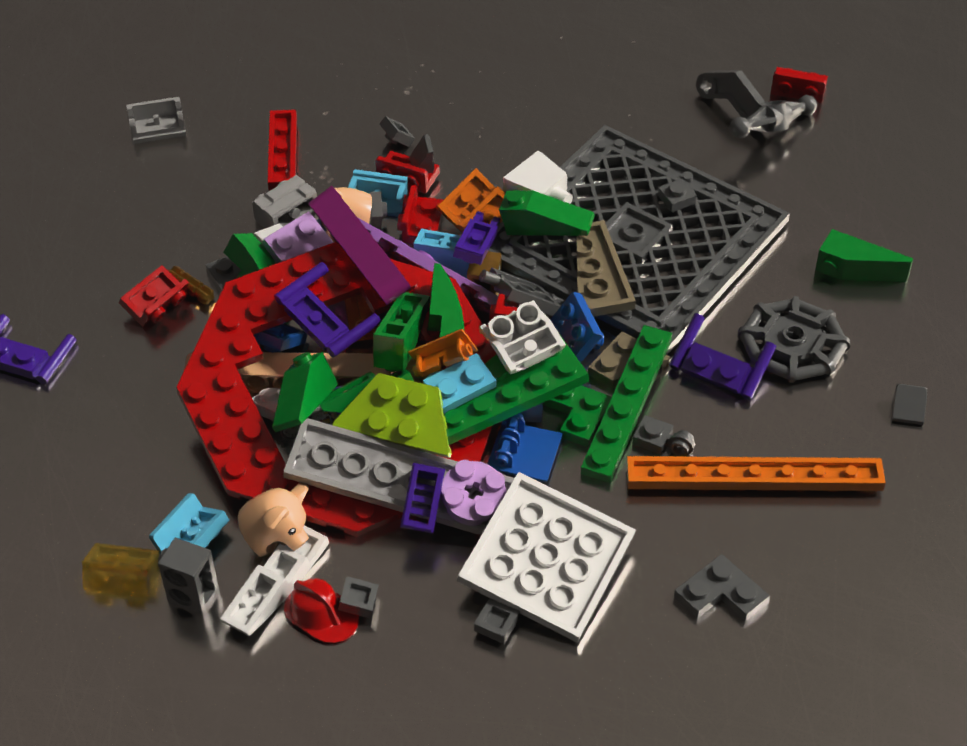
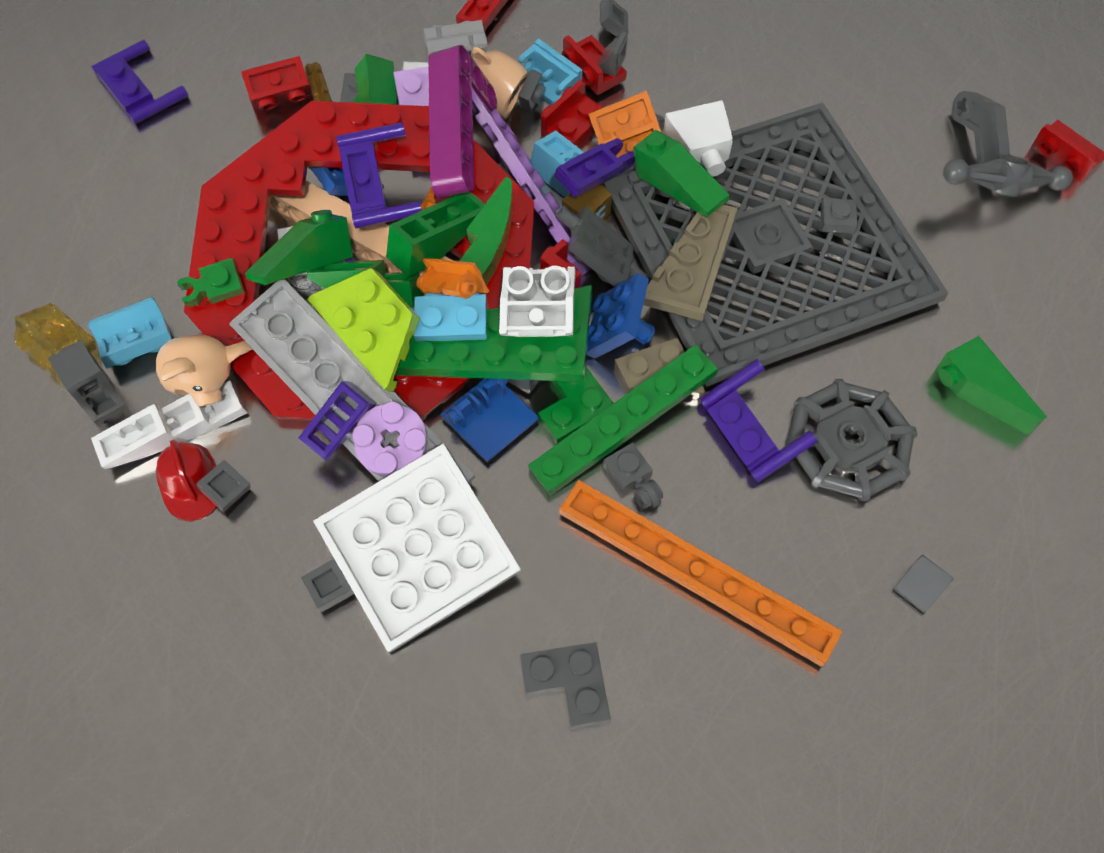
camera: 30 degrees right, 15 degrees up
none -> green plate [177,258,245,307]

